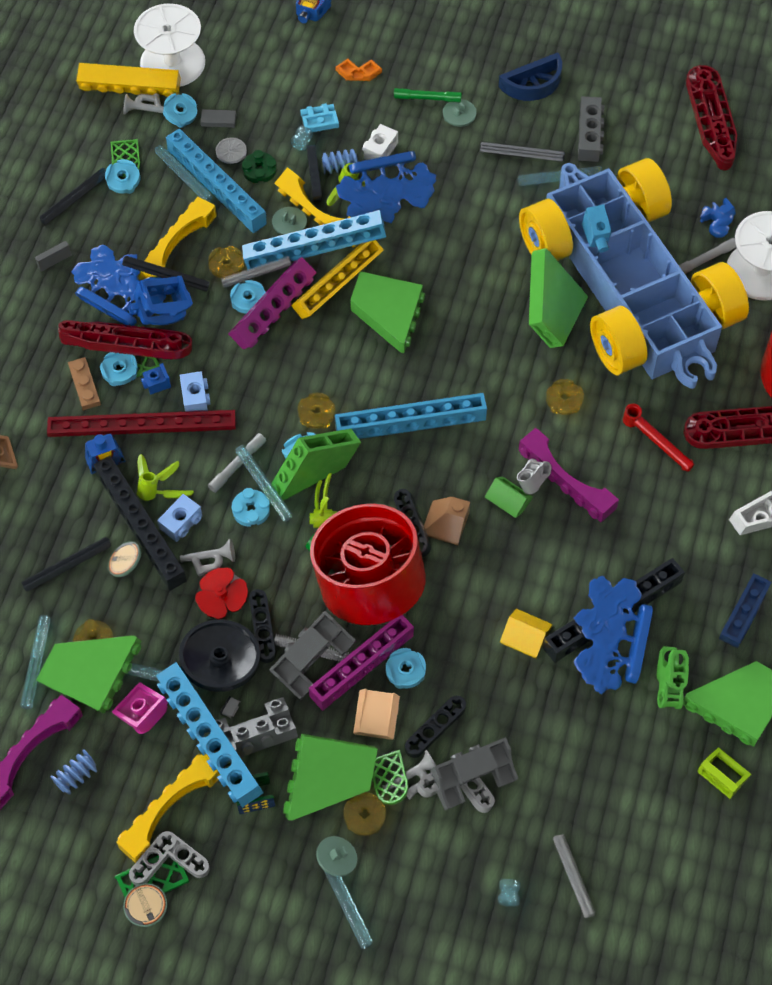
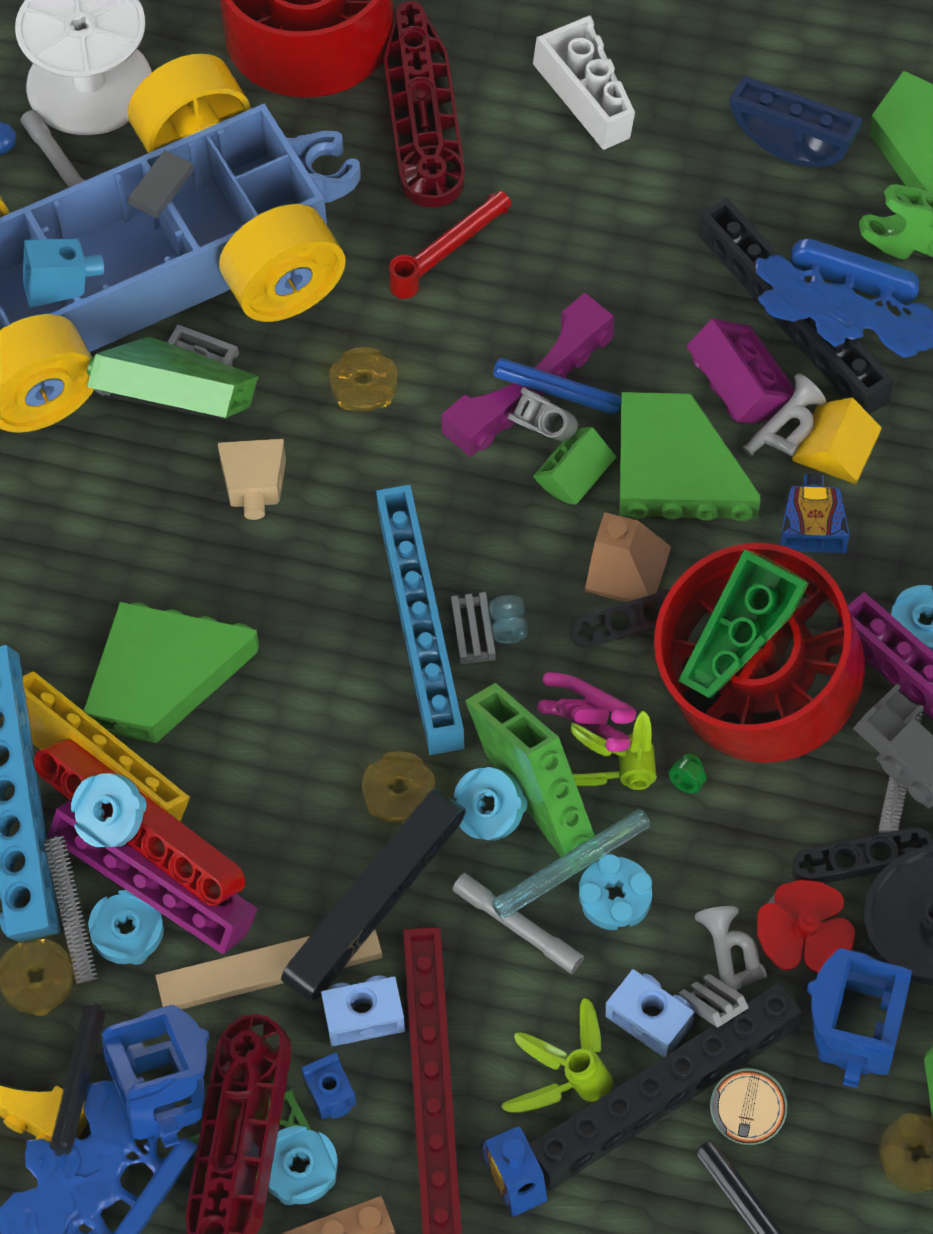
camera: 90 degrees left, 0 degrees up
none -> red beam [33,739,245,906]
none -> medium azure plate [71,773,146,847]
none -> dark grey tile [128,150,194,218]
none -> tan tile [155,930,382,1009]
none -> light grey tile [167,325,239,366]
none -> tan torso [218,439,286,520]
none -> black beam [281,789,466,1002]
none -> light grey tile [451,592,496,664]
none -> clear light blue wheel [489,595,528,643]
none -> blue axle [493,358,621,415]
none -> dark pink piece [537,672,636,752]
none -> bright green slope [619,392,760,521]
none -> green wedge [678,549,809,698]
none -> light grey tile [678,974,748,1028]
none -> magenta slope [686,318,795,424]
none -> light grey piece [742,373,826,457]
none -> torso [780,472,849,553]
none -> blue animal [807,948,913,1088]

